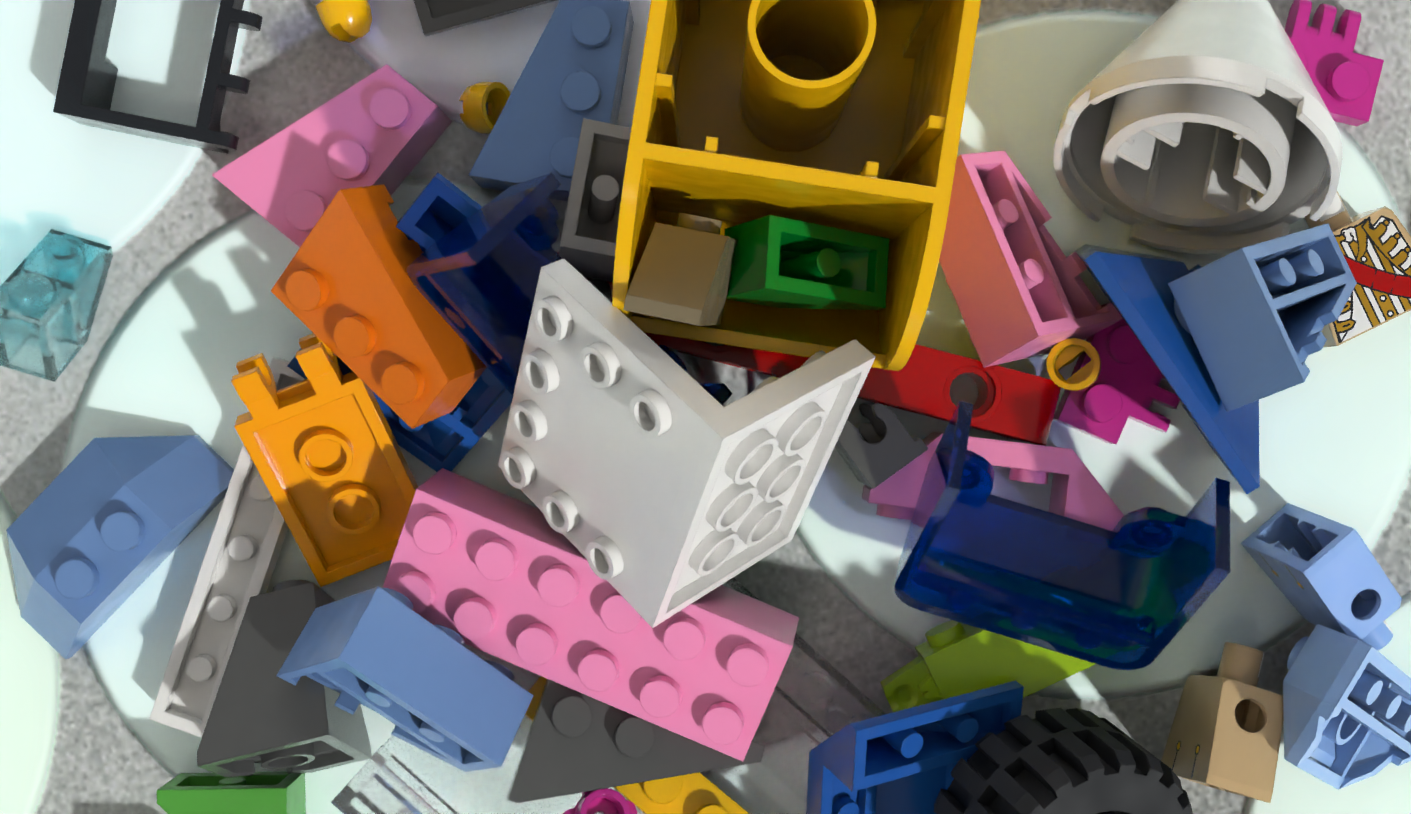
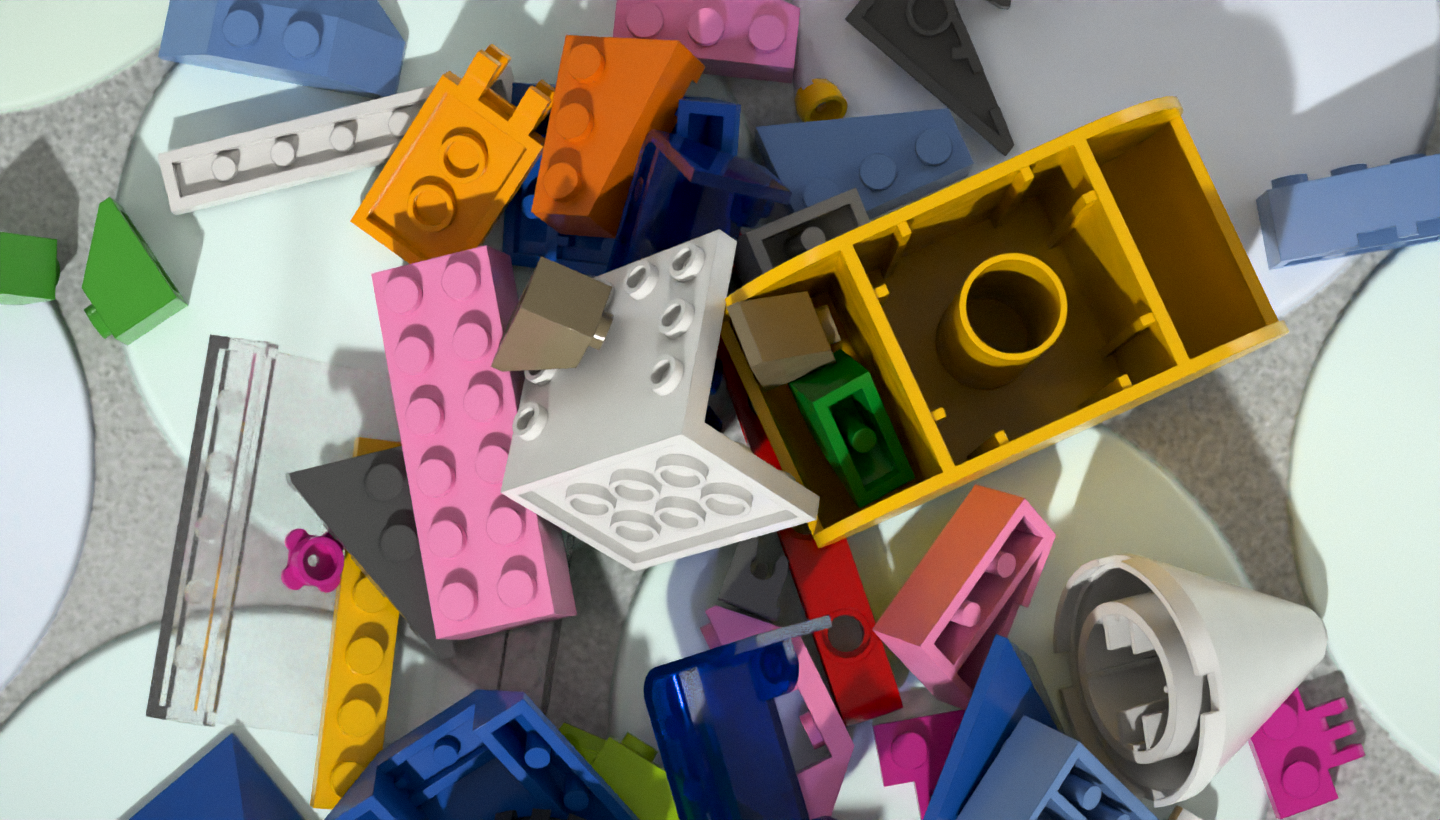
camera: 55 degrees right, 5 degrees down
dark grey slope [197,580,372,777] -> none
medium blue wedge [276,586,534,772] -> none
yellow hinge [1046,338,1101,391] -> none
none -> dark tan slope [491,256,614,372]

